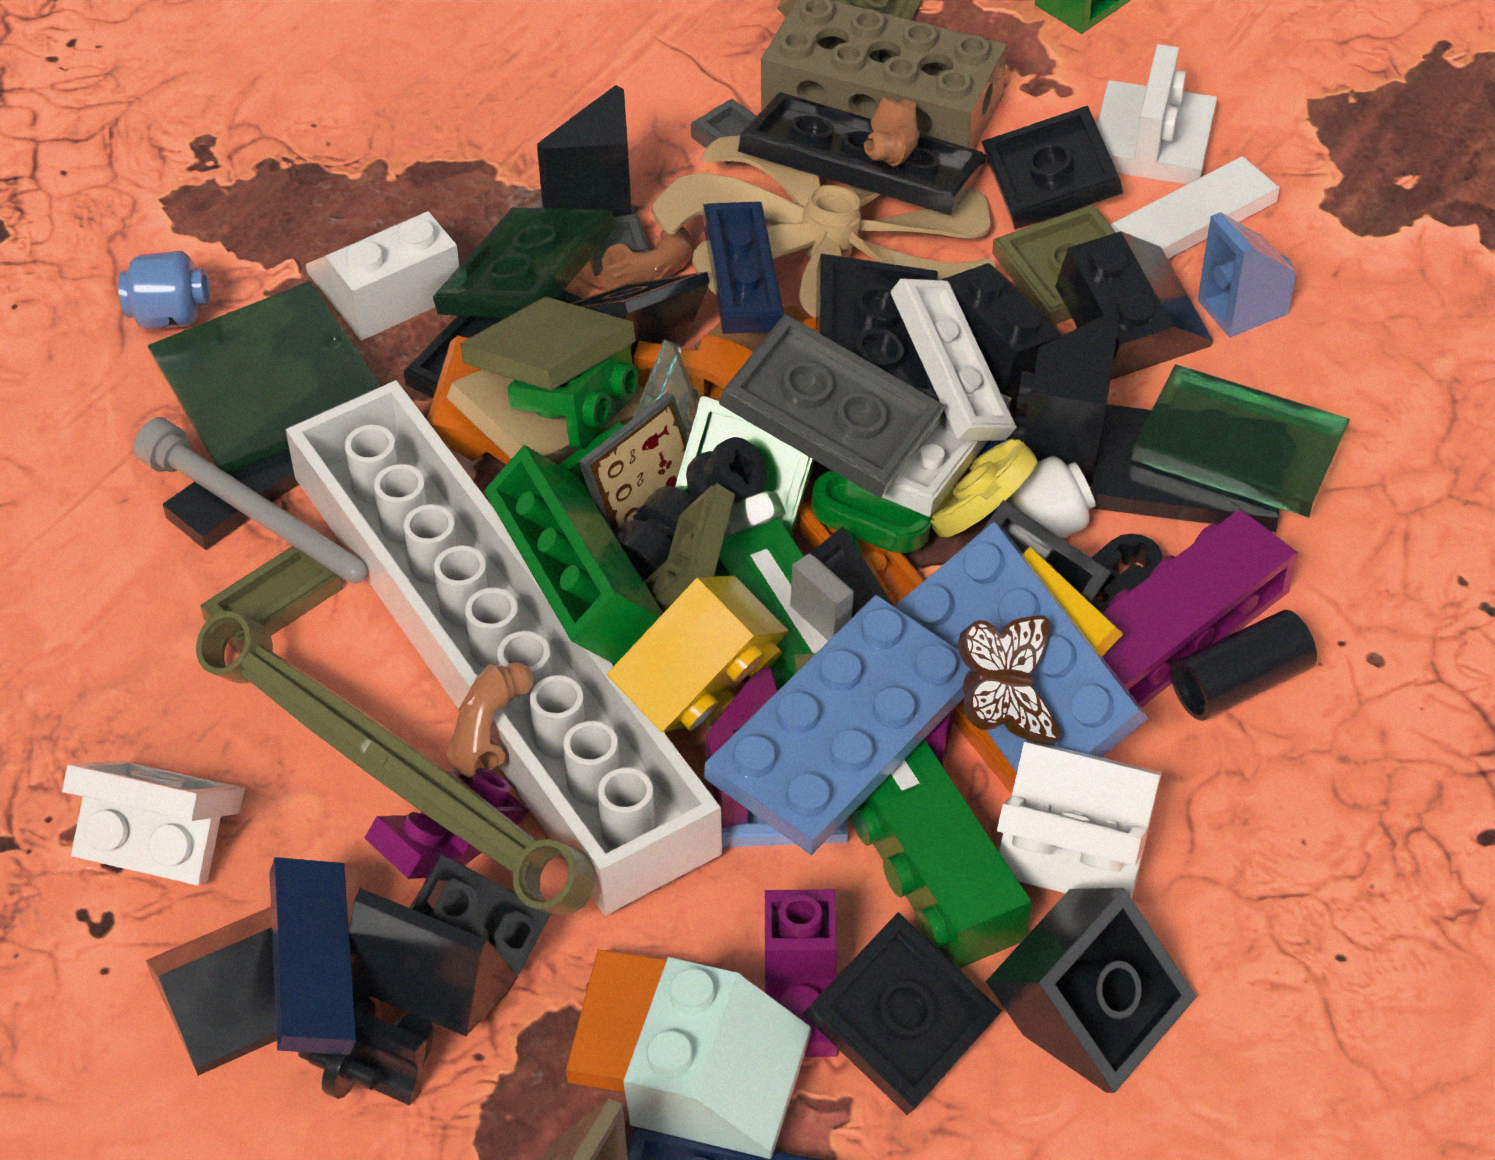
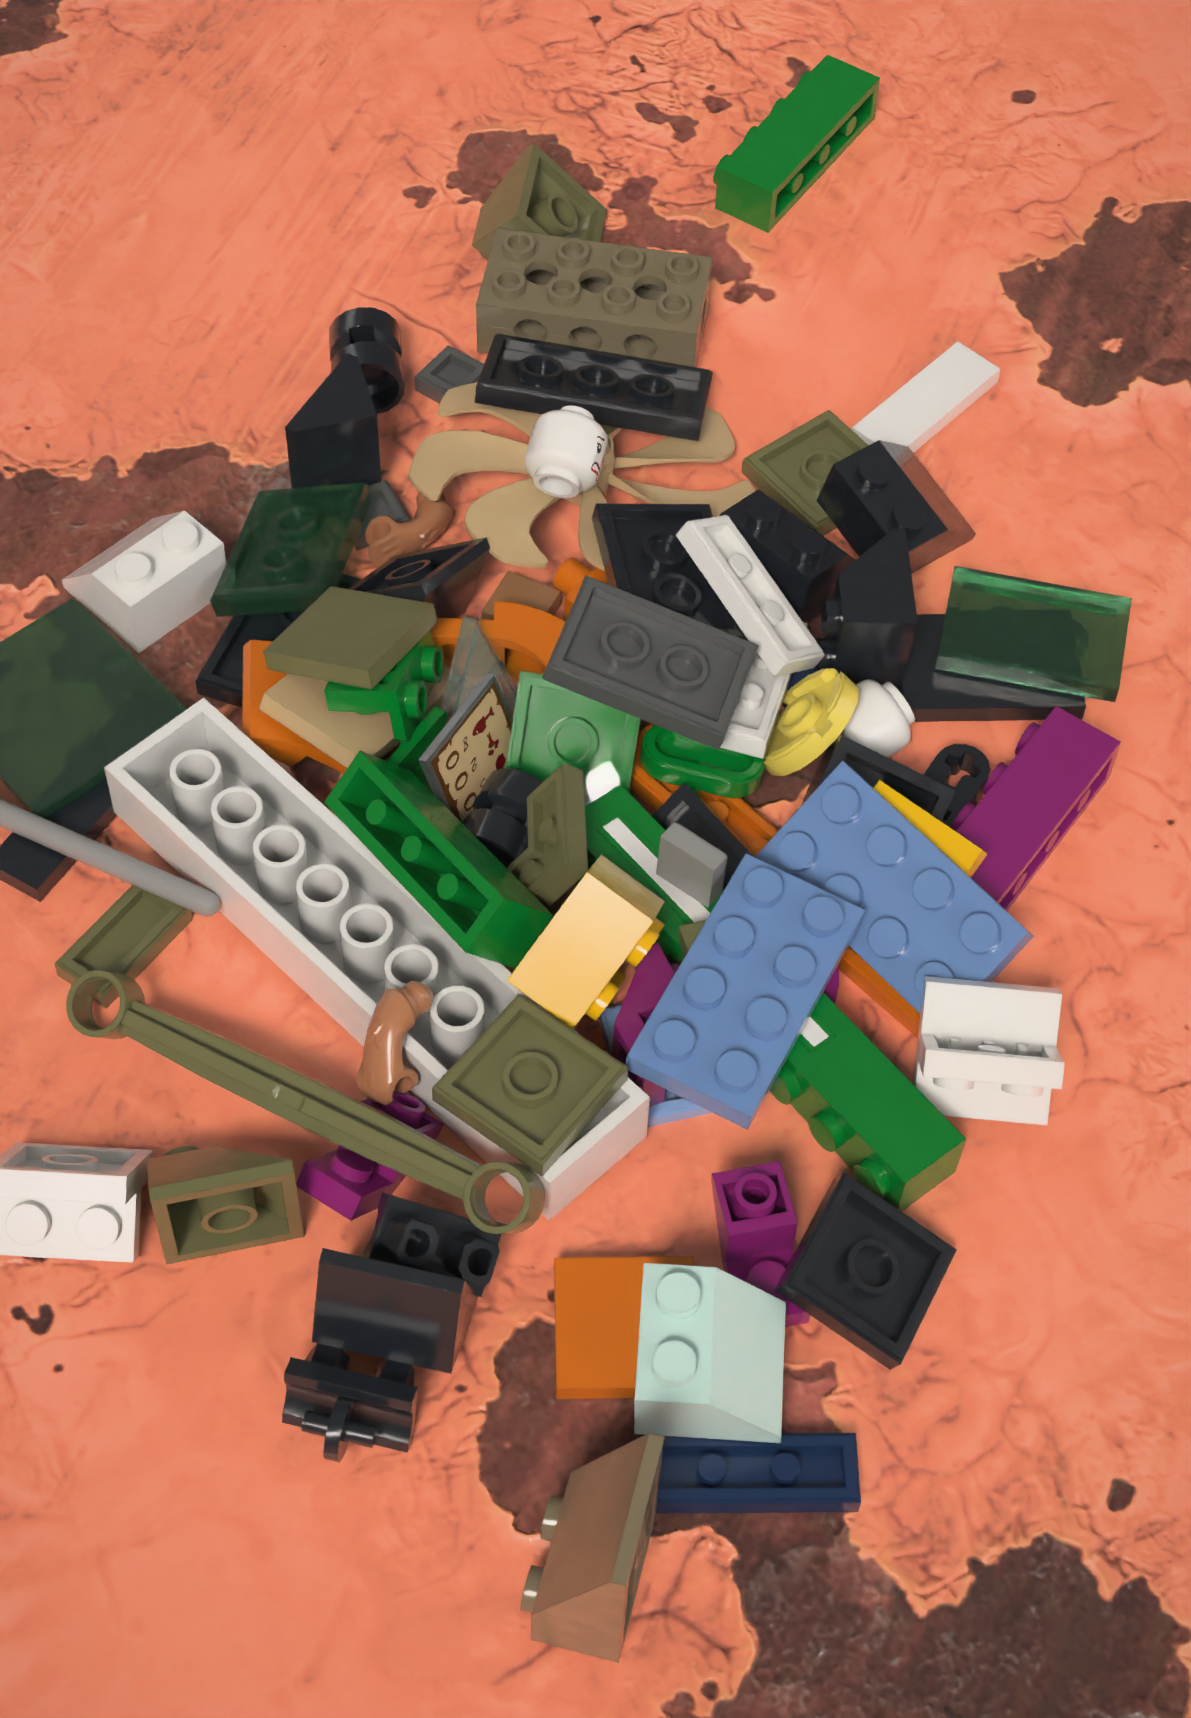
camera: 15 degrees left, 5 degrees up
black slope [145,907,277,1076] -> none
dark blue tile [269,857,356,1055] -> none
black wheel [686,437,767,508] -> none
dark blue tile [703,202,784,334] -> none
nougat piece [864,97,920,167] -> none
reddish brown animal [958,616,1061,745] -> none
black tile [982,105,1123,230] -> none
black slope [985,888,1197,1093] -> none
white bracket [1097,44,1217,184] -> none
black pin [1171,609,1317,721] -> none
medium blue slope [1198,212,1296,338] -> none
none -> olive slope [147,1146,304,1265]
none -> black wheel [329,307,405,414]
none -> olive tile [432,994,628,1177]
none -> white head [525,405,608,498]

